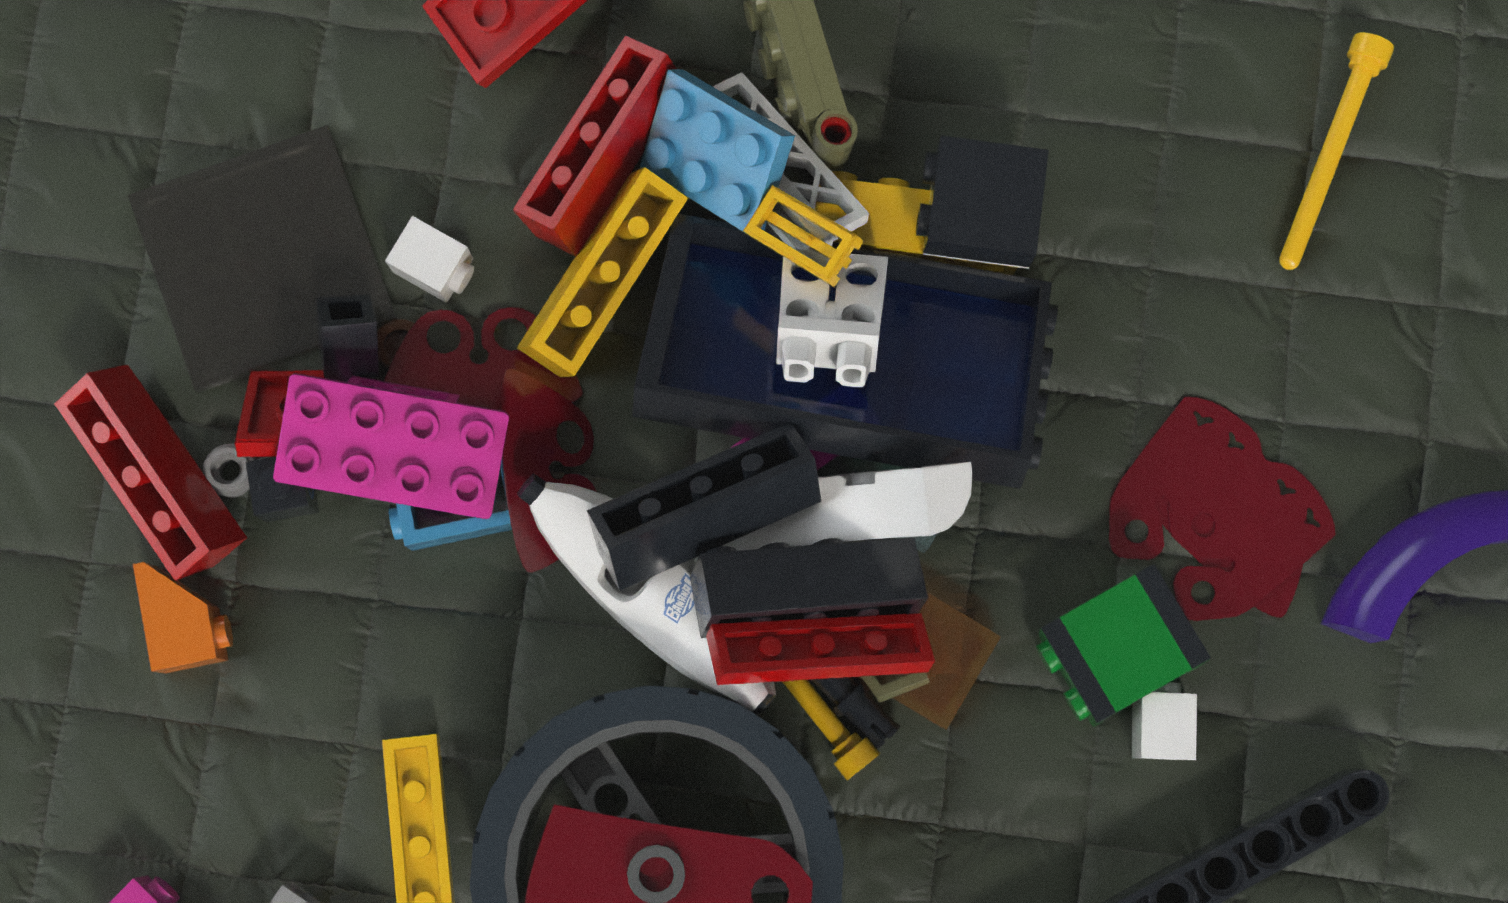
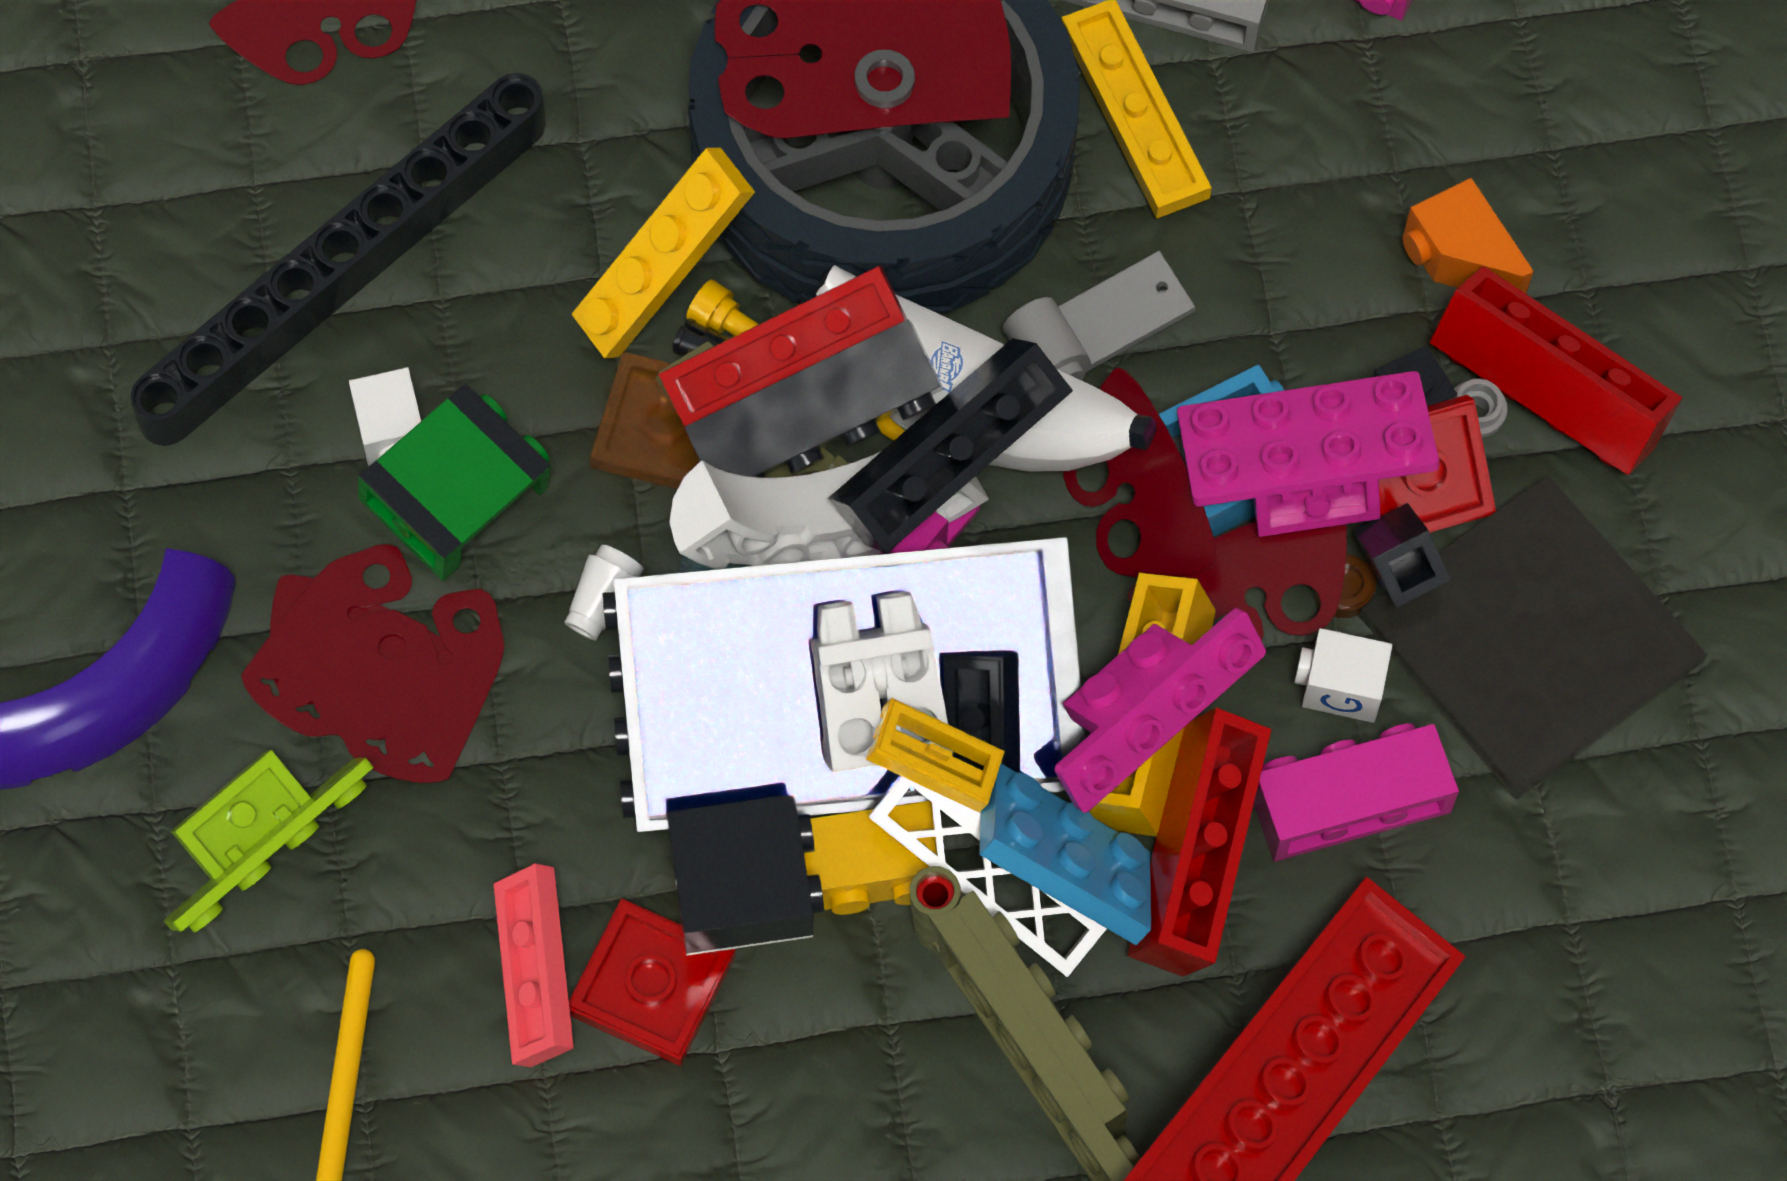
camera: 165 degrees right, 15 degrees down
none -> lime bracket [163,750,374,932]
none -> coral plate [493,863,574,1067]
none -> white cone [564,545,644,641]
none -> red tile [569,898,736,1066]
none -> yellow plate [571,148,755,358]
none -> black slope [943,650,1021,773]
none -> light grey door [1002,250,1196,380]
none -> dark pink bracket [1055,608,1266,813]
none -> dark pink brick [1254,723,1459,862]

